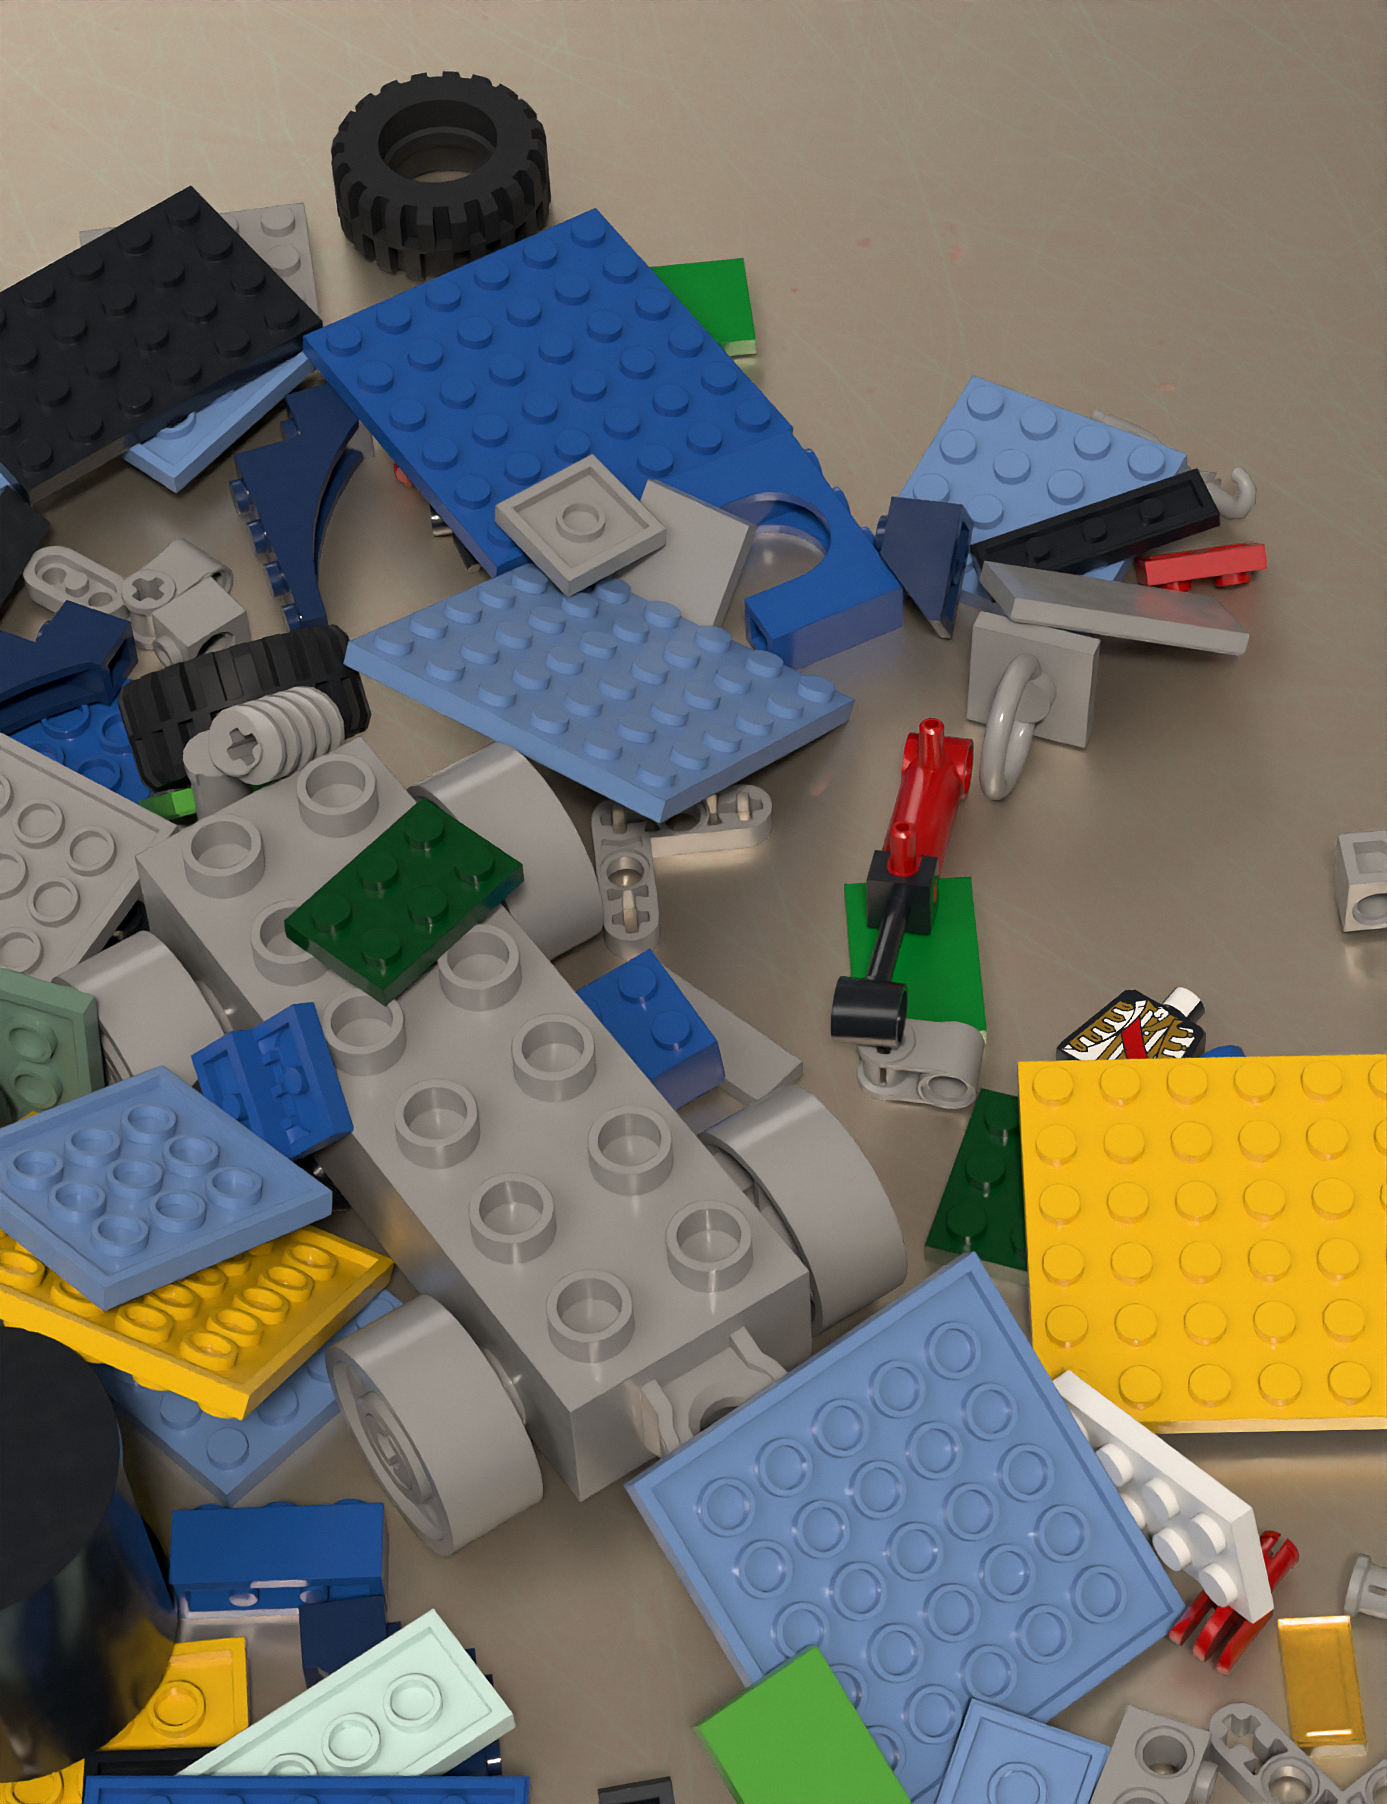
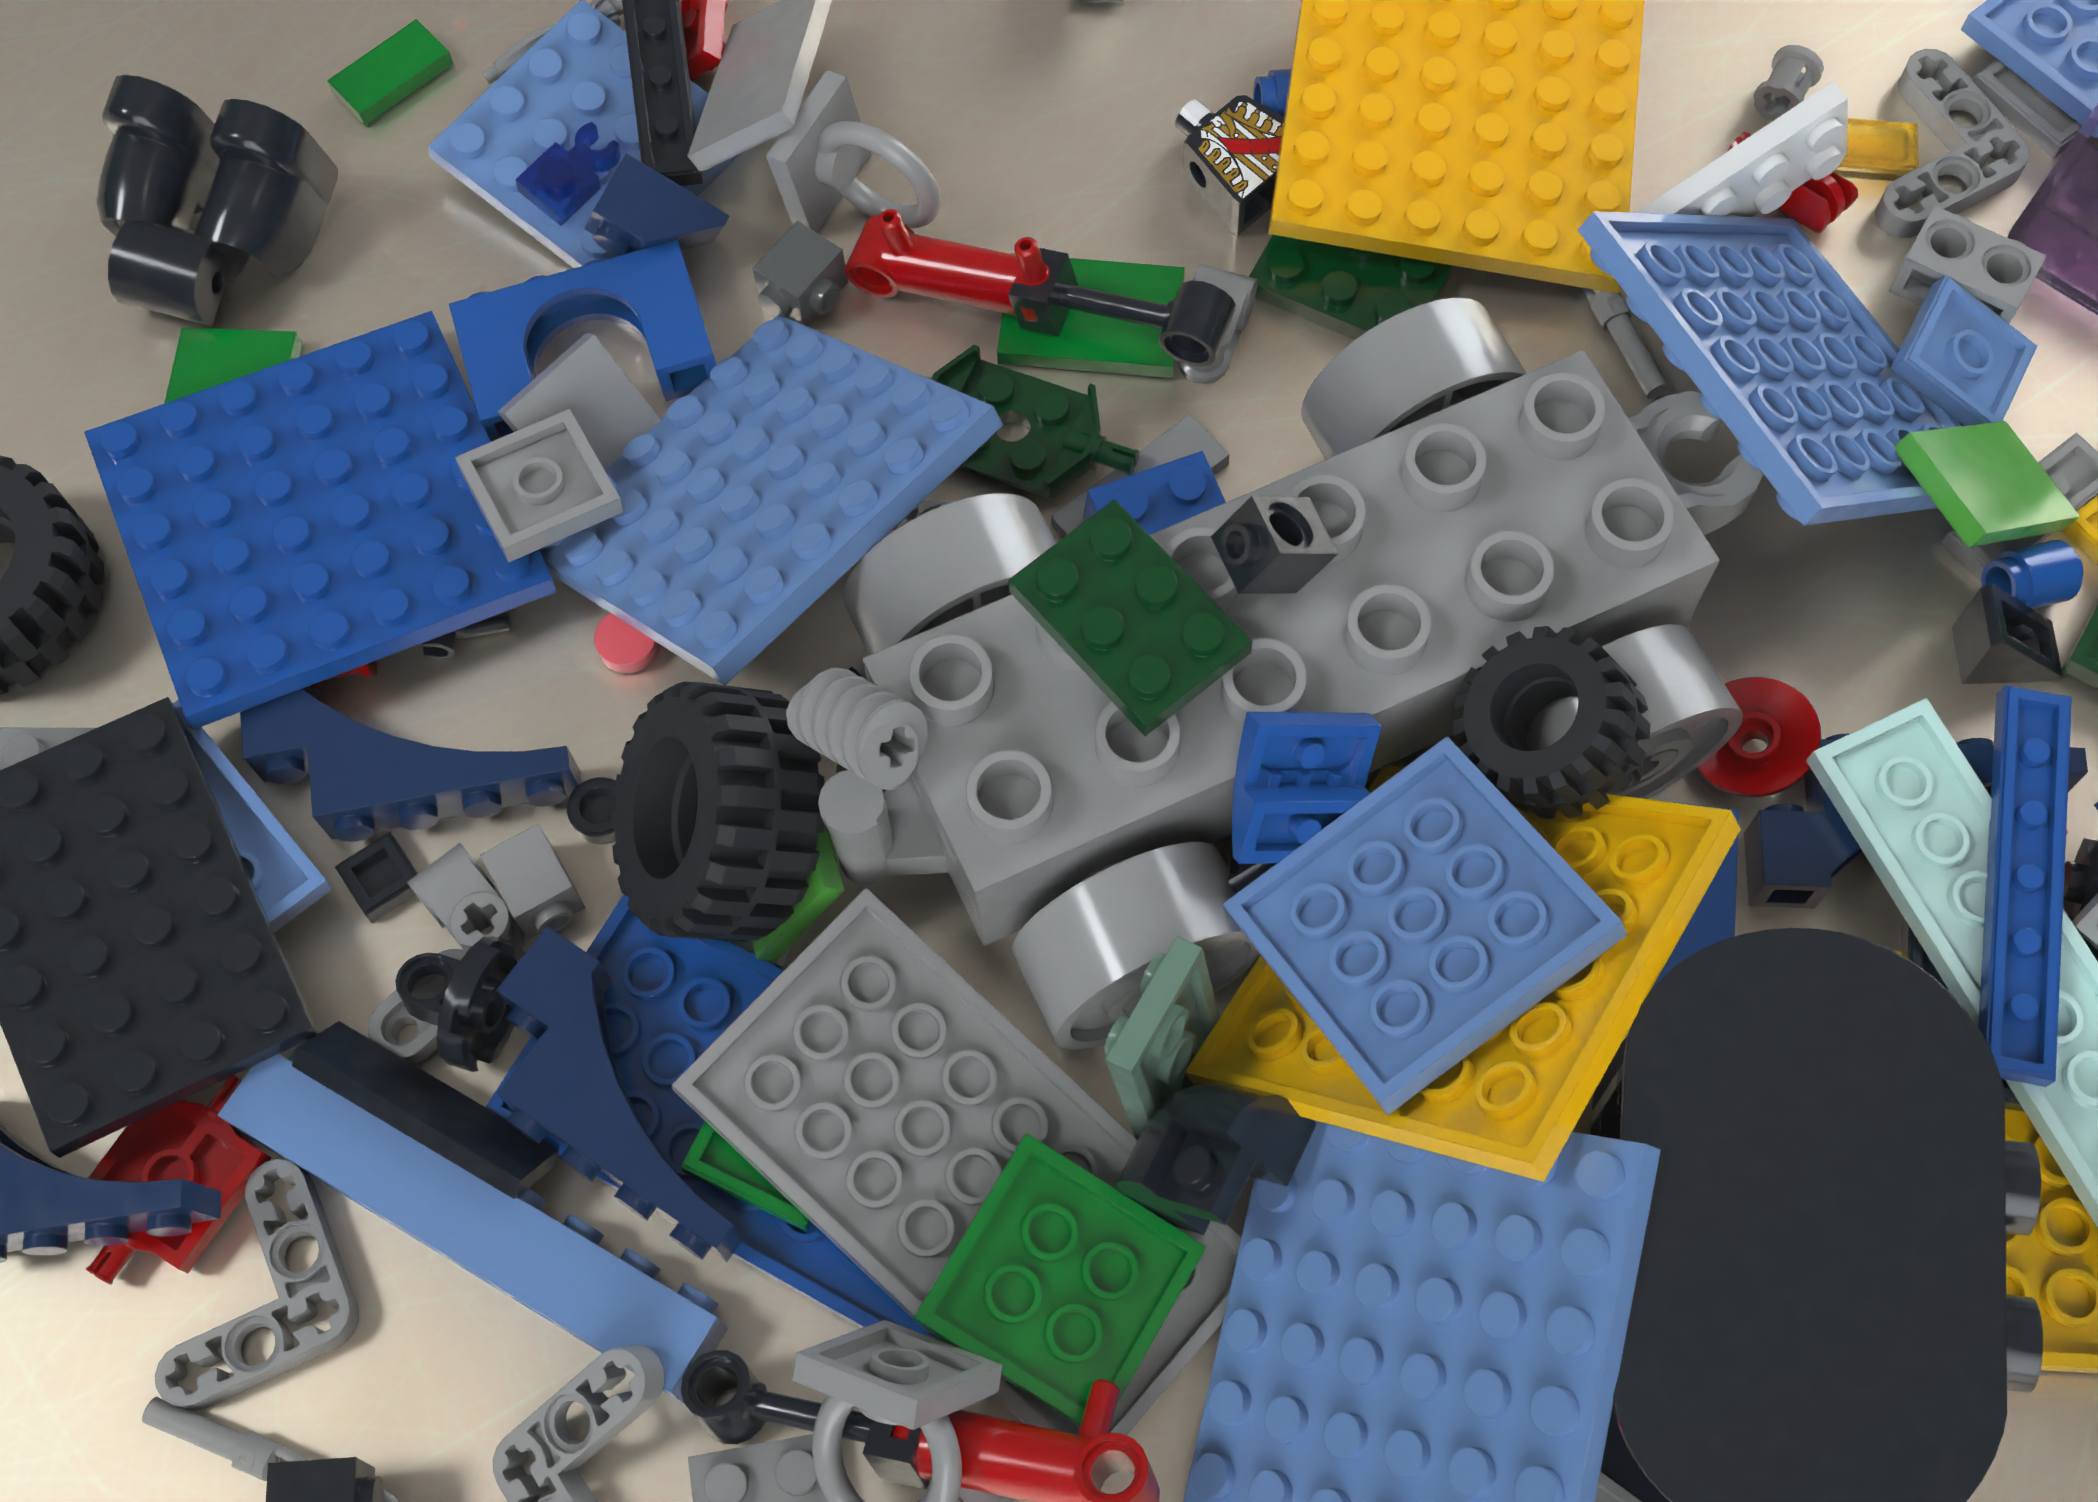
camera: 80 degrees left, 15 degrees up
none -> black piece [97,75,338,326]
none -> green tile [327,19,454,126]
none -> black tile [335,832,418,923]
none -> black tile [395,936,525,1072]
none -> clear blue plate [515,122,621,226]
none -> dark grey brick [752,220,849,327]
none -> dark green plate [927,345,1140,499]
none -> black brick [1211,496,1338,594]
none -> black tyre [1453,626,1651,819]
none -> red dish [1696,677,1821,797]

